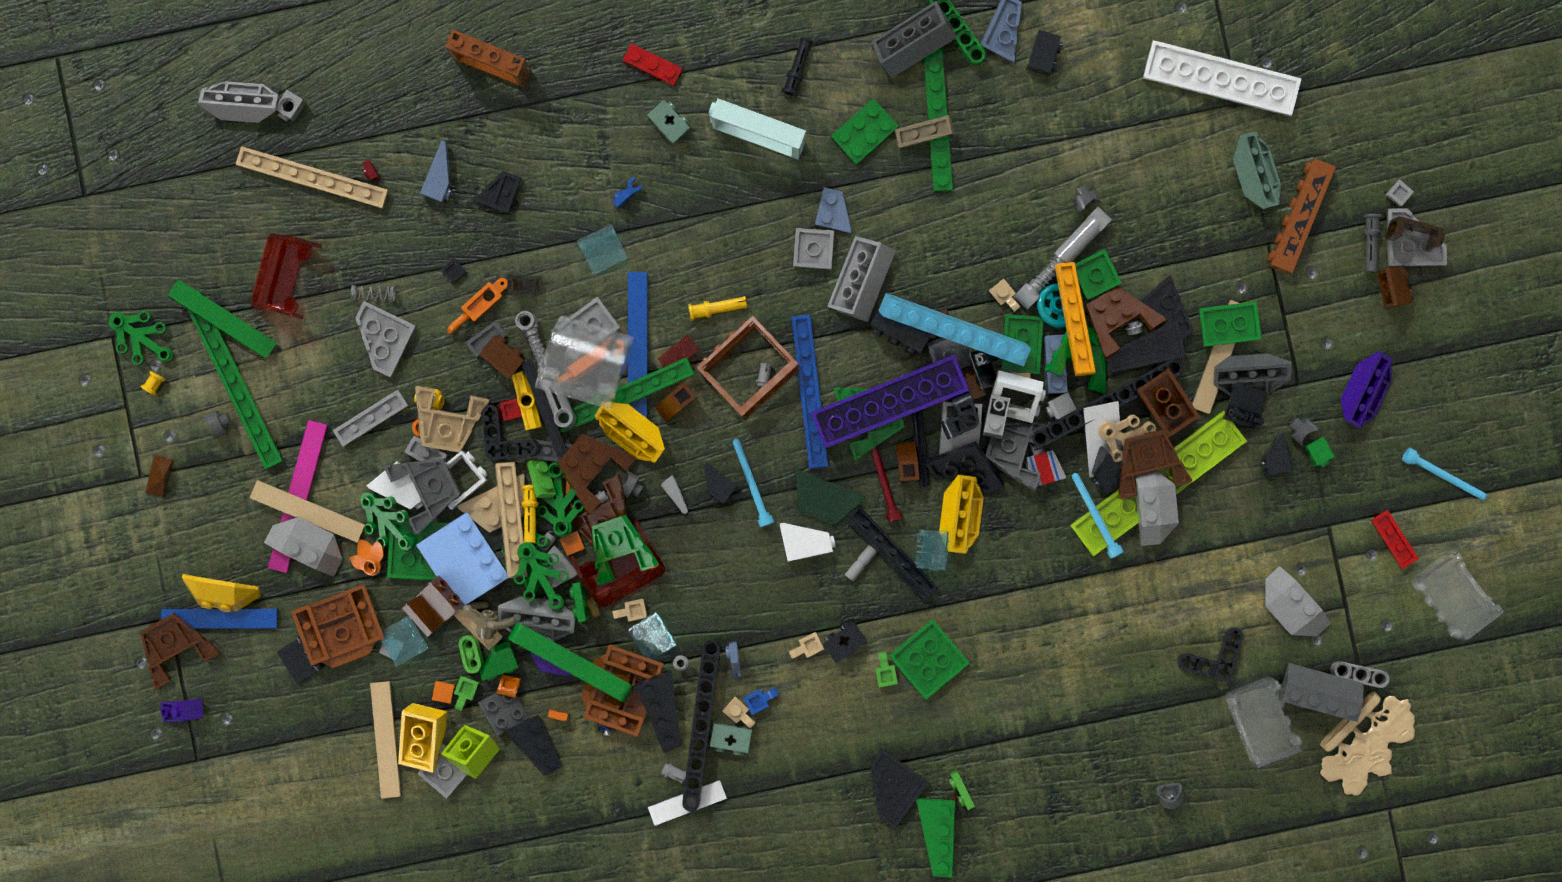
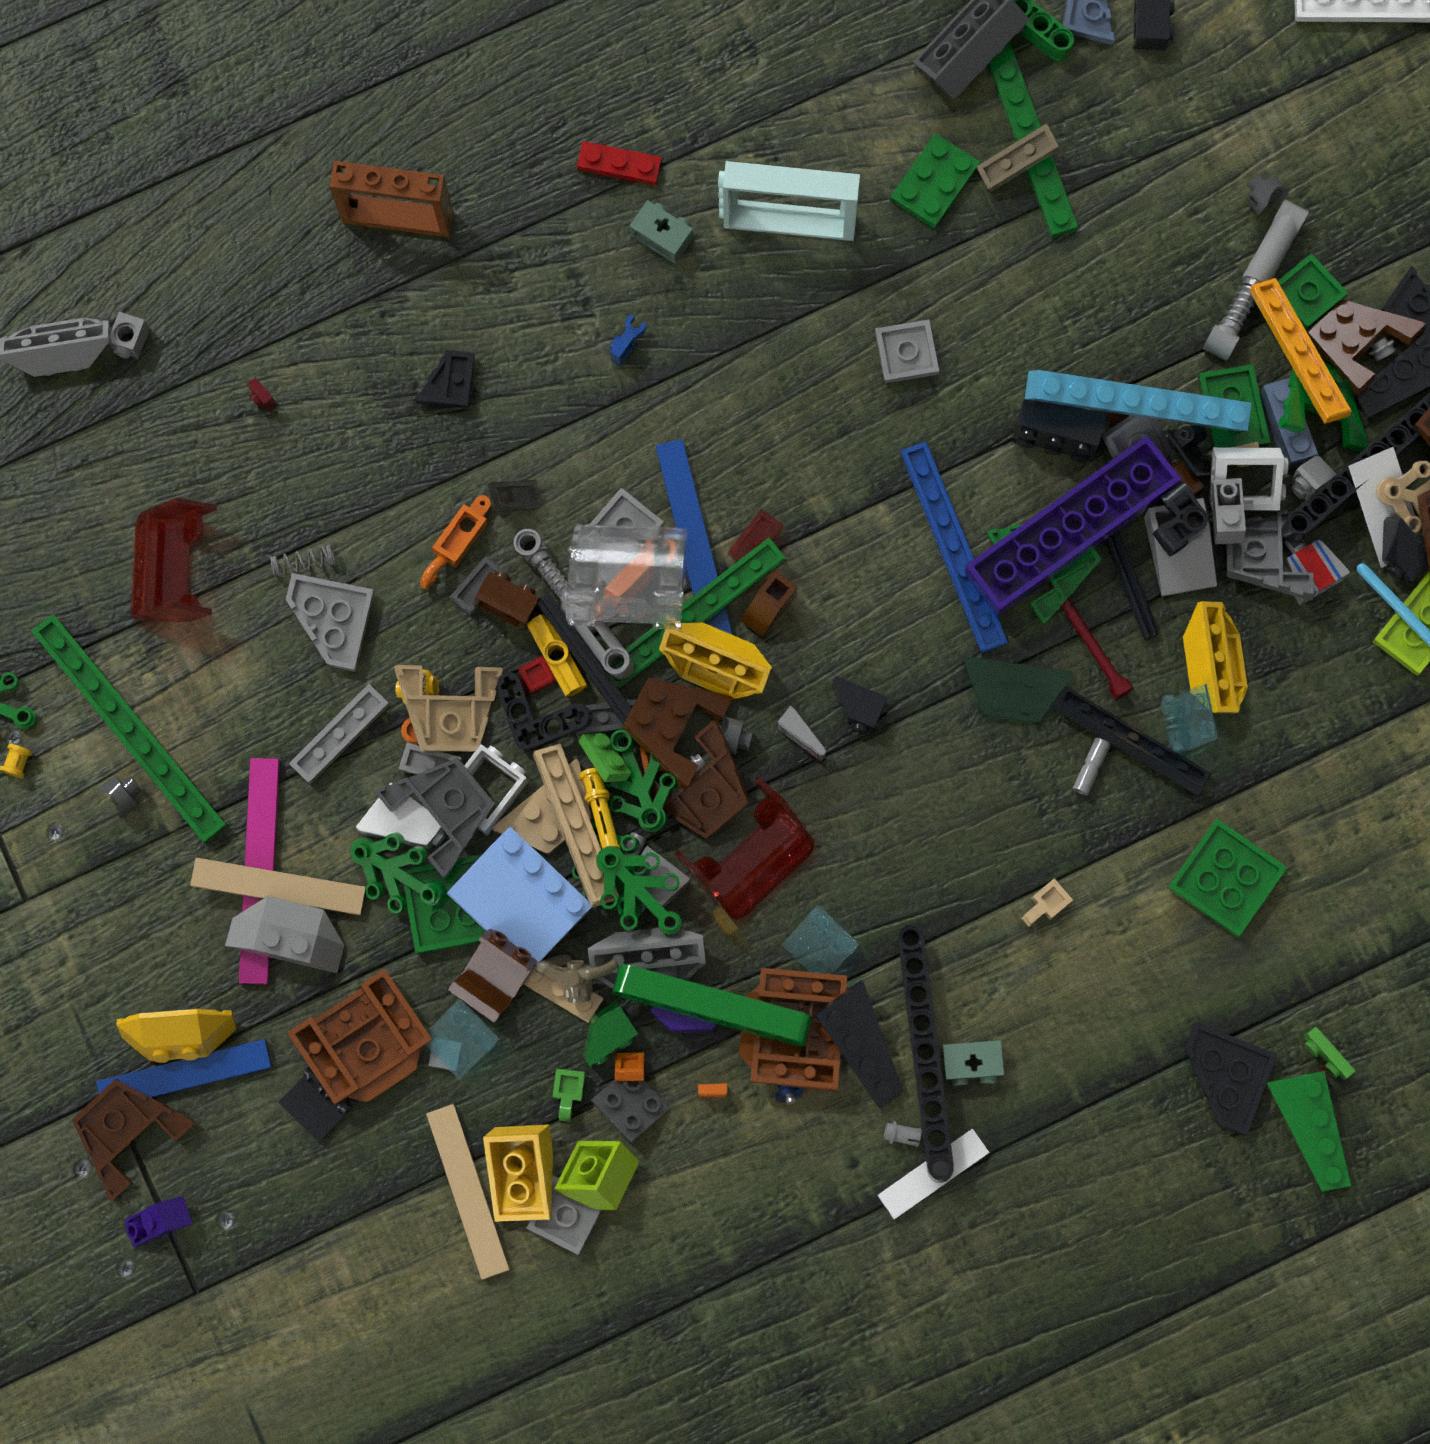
camera: 10 degrees left, 10 degrees down
reddish brown slope [145,455,173,497] -> none
green tile [167,280,277,359] -> none
tan plate [236,146,389,209] -> none
orange plate [350,540,384,576] -> none
sand blue slope [420,140,452,204] -> none
orange tile [432,681,455,704] -> none
black tile [440,257,468,284] -> none
bright green plate [459,635,484,673] -> none
black wing [504,714,562,775] -> none
orange tile [560,531,585,556] -> none
green plate [570,581,590,622] -> none
clear light blue hinge [577,224,628,275] -> none
green wing [592,515,659,585] -> none
tan plate [612,599,647,622] -> none
light grey pin [673,655,688,671] -> none
yellow pin [688,296,747,321] -> none
dark orange window [697,316,802,420] -> none
tan plate [723,696,756,728] -> none
sand blue wing [726,641,741,679] -> none
medium azure piece [733,439,774,528] -> none
blue plate [743,687,779,715] -> none
light grey pin [756,363,772,387] -> none
white slope [780,523,836,561] -> none
black pin [781,38,813,97] -> none
sand blue wing [815,187,851,234] -> none
black brick [823,621,867,663] -> none
light grey slope [827,236,896,322] -> none
bright green plate [875,652,898,688] -> none
reddish brown slope [896,442,919,482] -> none
black plate [925,441,1004,493] -> none
tan plate [989,279,1020,313] -> none
teal plate [1037,284,1066,328] -> none

